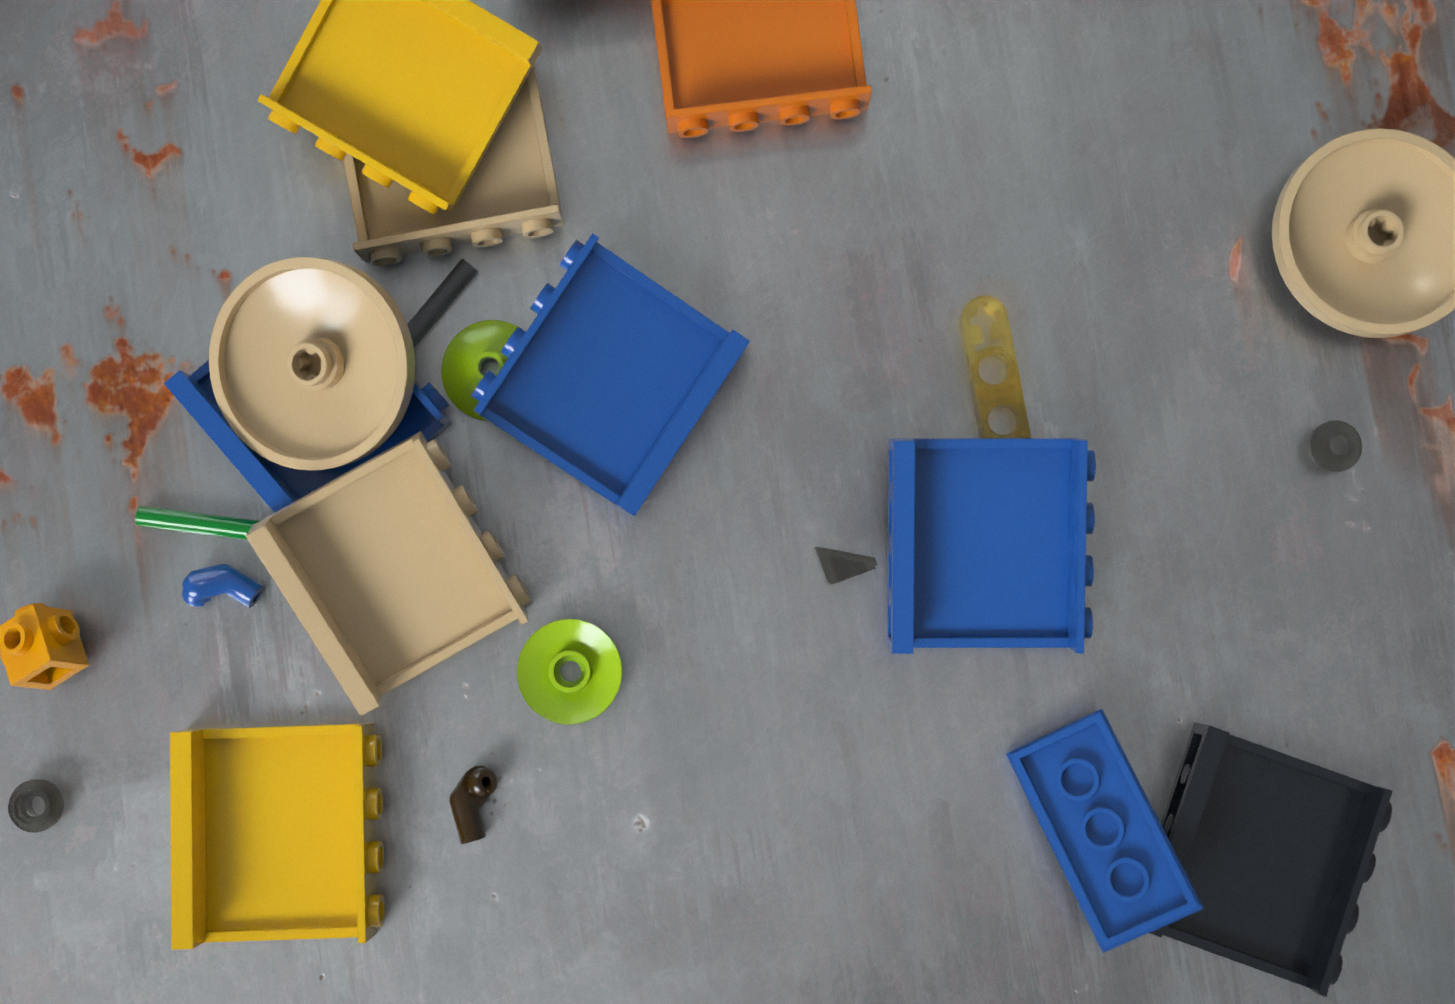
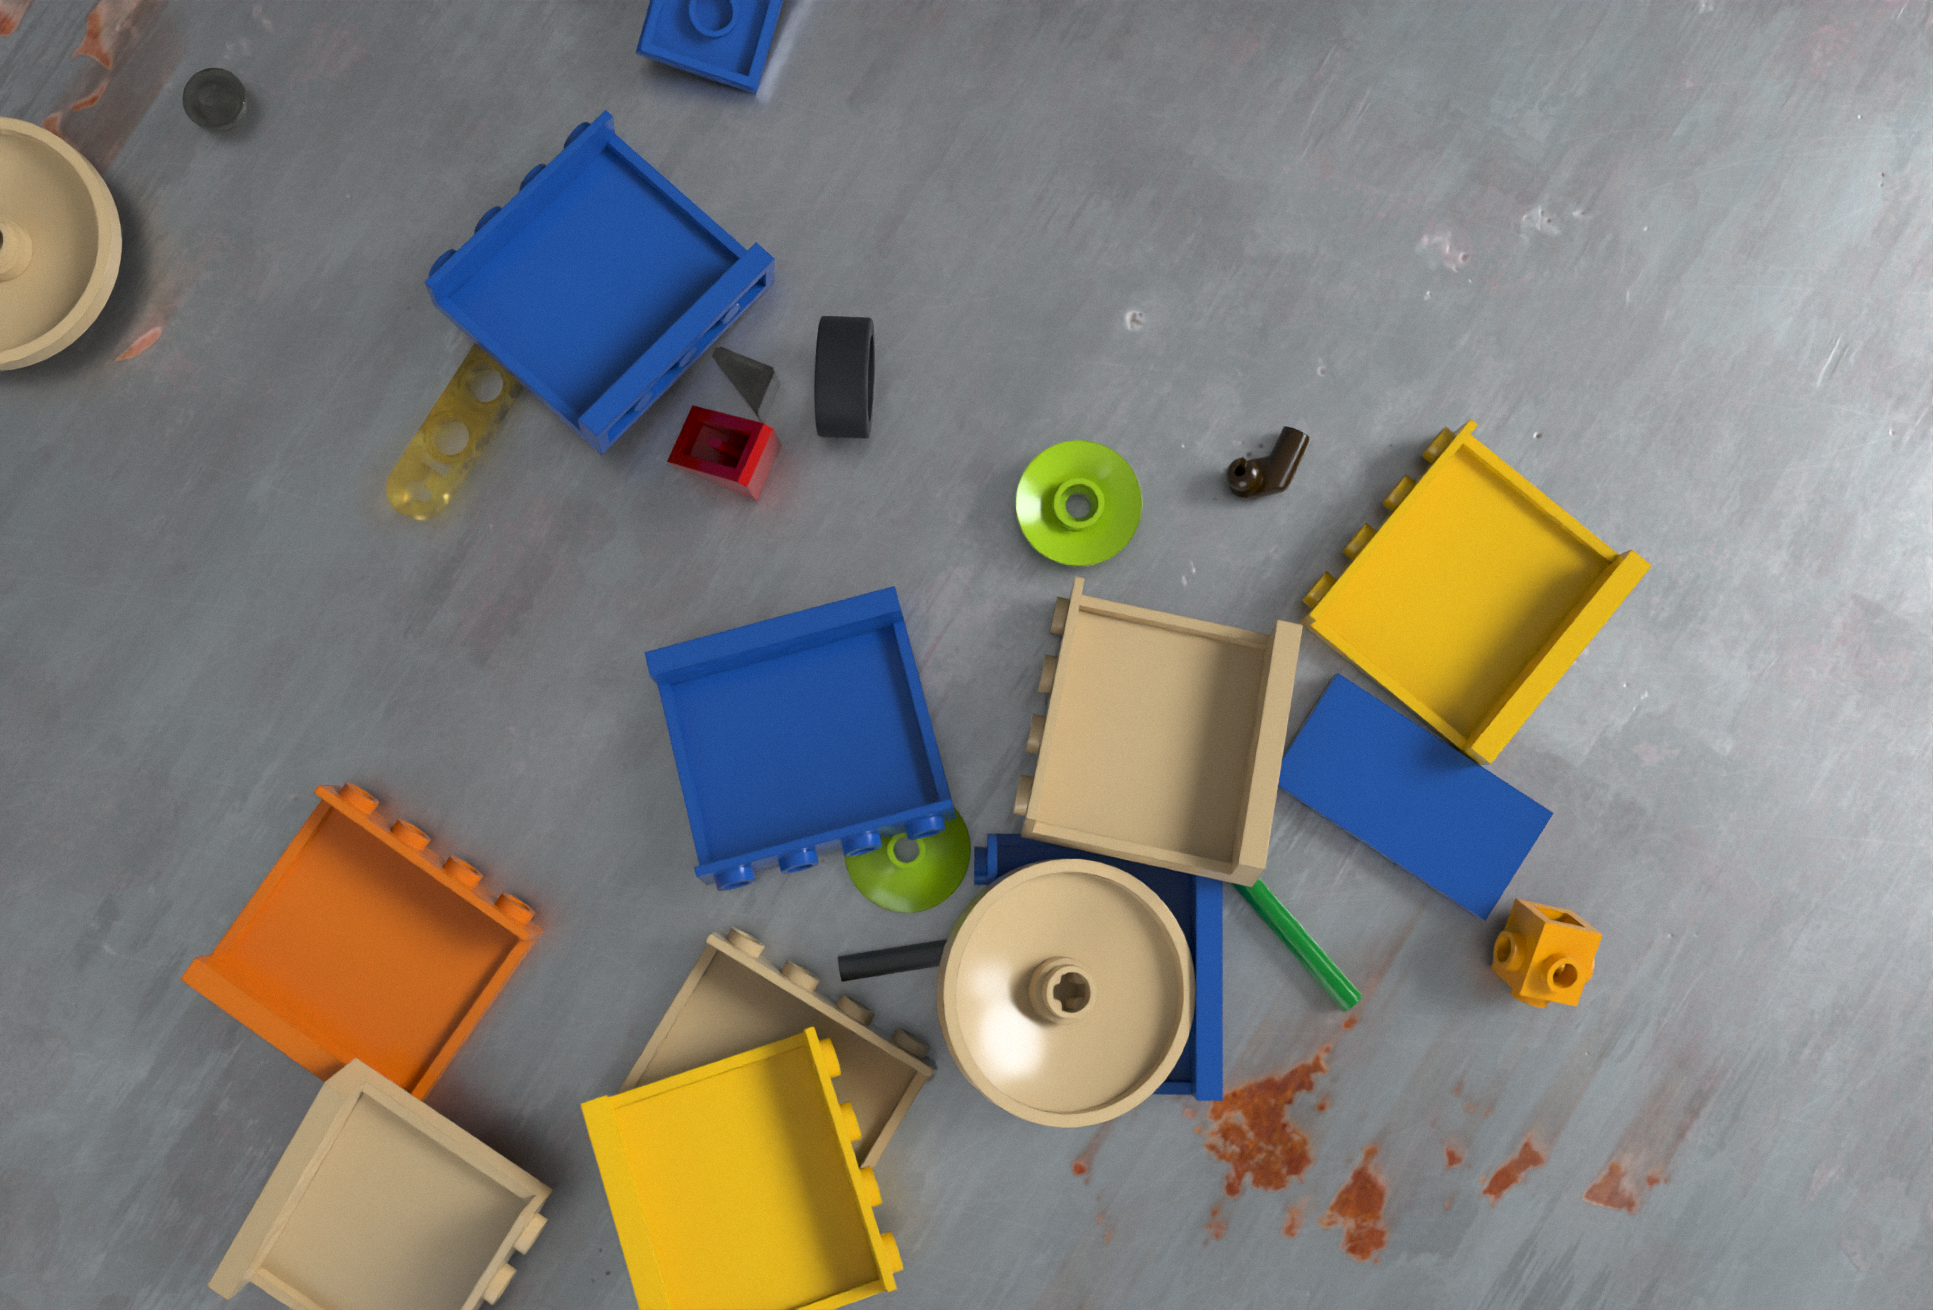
camera: 140 degrees left, 0 degrees up
clear smoke plate [8,779,64,833] -> none
blue arm [182,564,264,608] -> none
none -> red slope [667,405,782,502]
none -> black tyre [814,316,875,439]
none -> blue tile [1278,673,1554,921]

